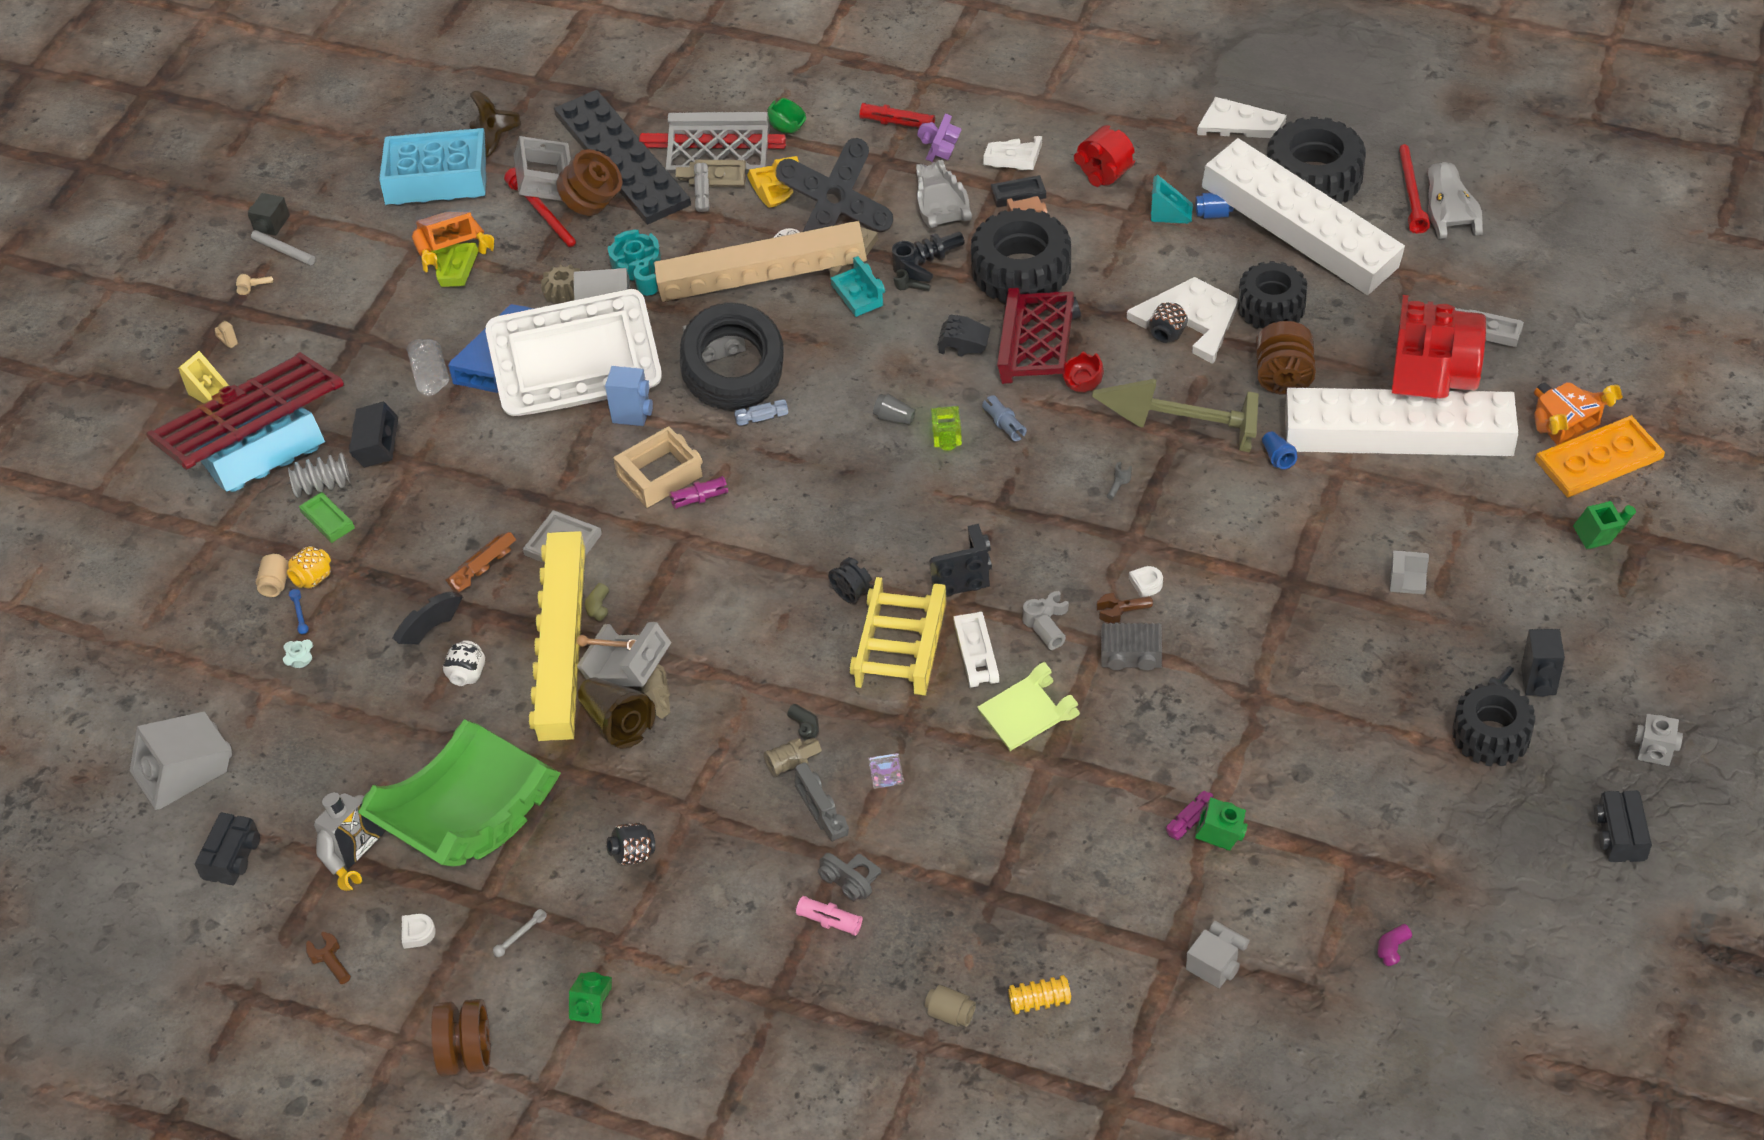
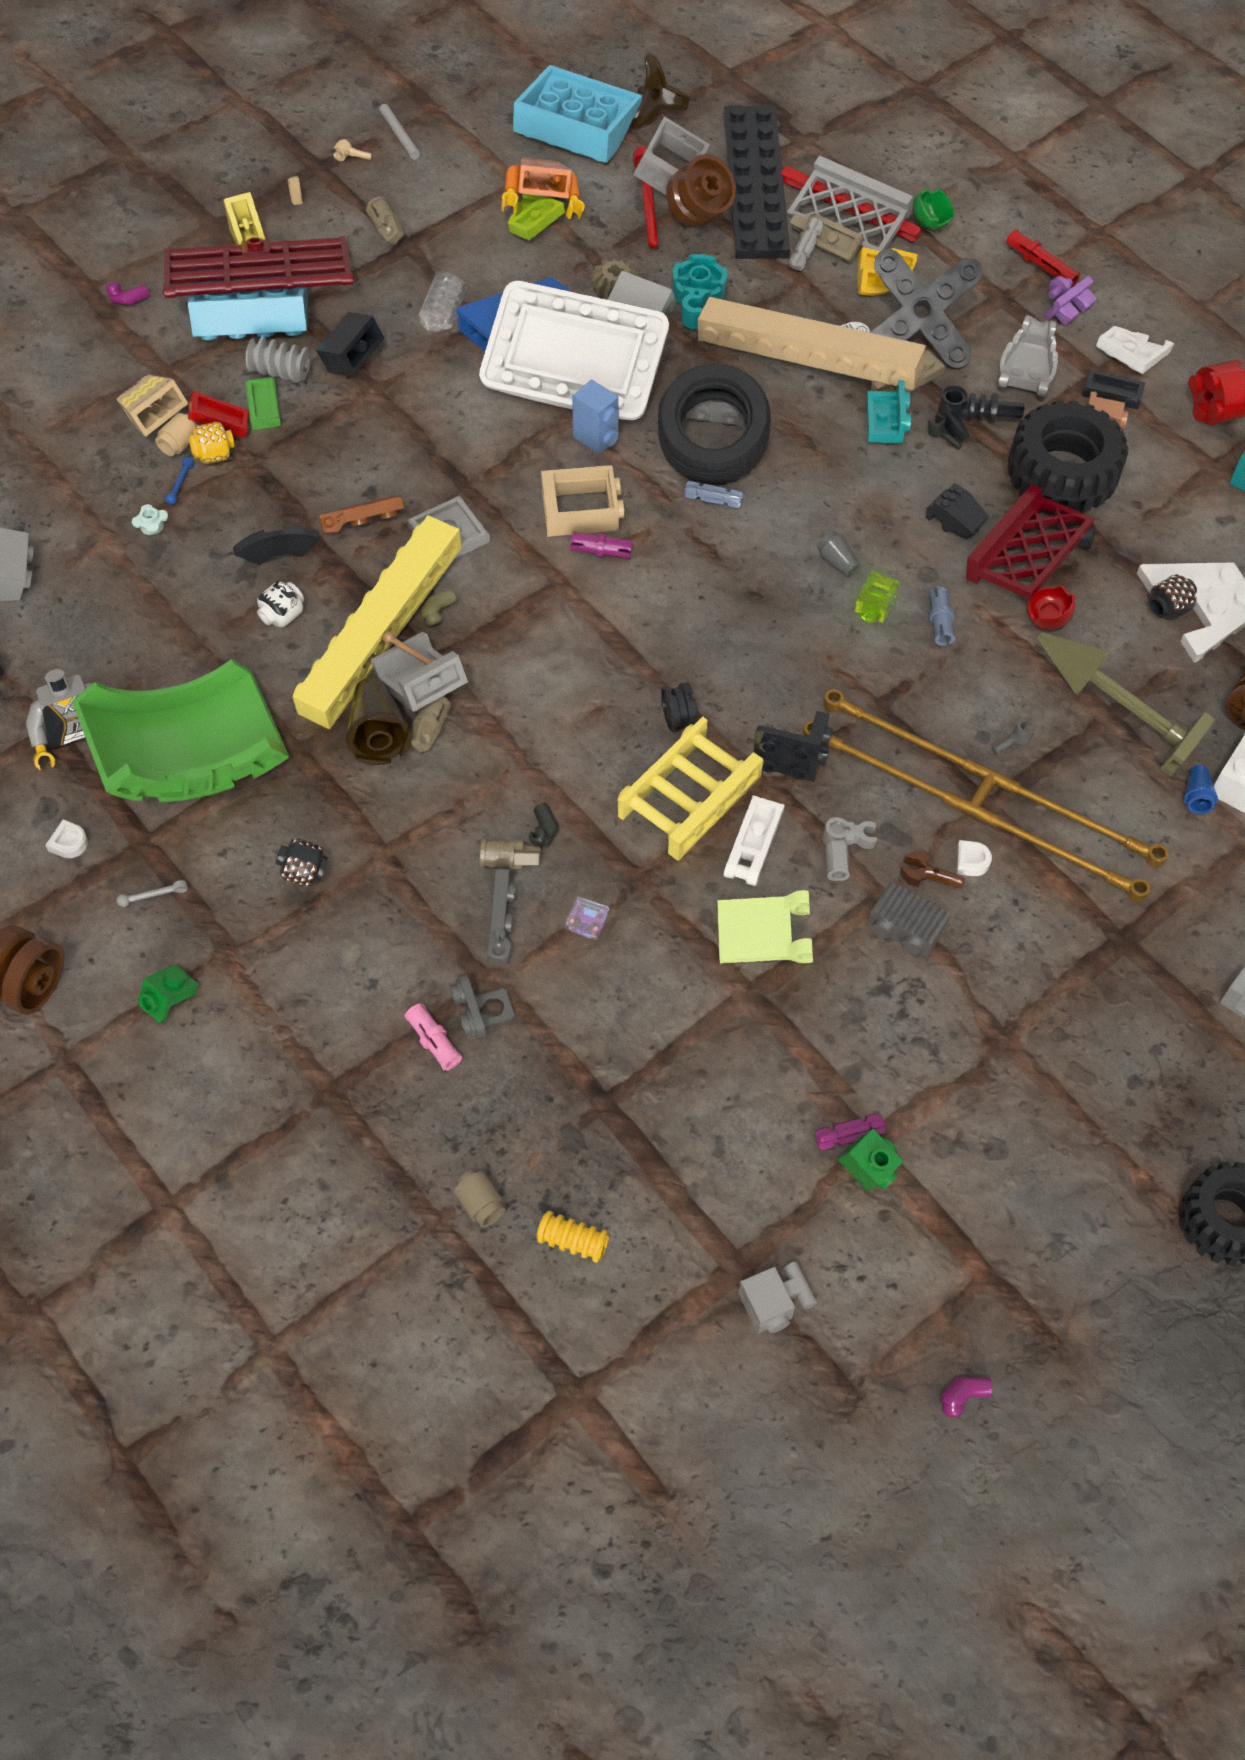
camera: 25 degrees right, 10 degrees up
pearl dark grey brick [248,193,290,236] -> none
none -> magenta arm [106,282,150,305]
none -> tan torso [117,375,189,437]
none -> red tile [187,391,249,438]
none -> dark tan hinge [366,197,404,245]
none -> pearl gold bar [803,689,1169,902]

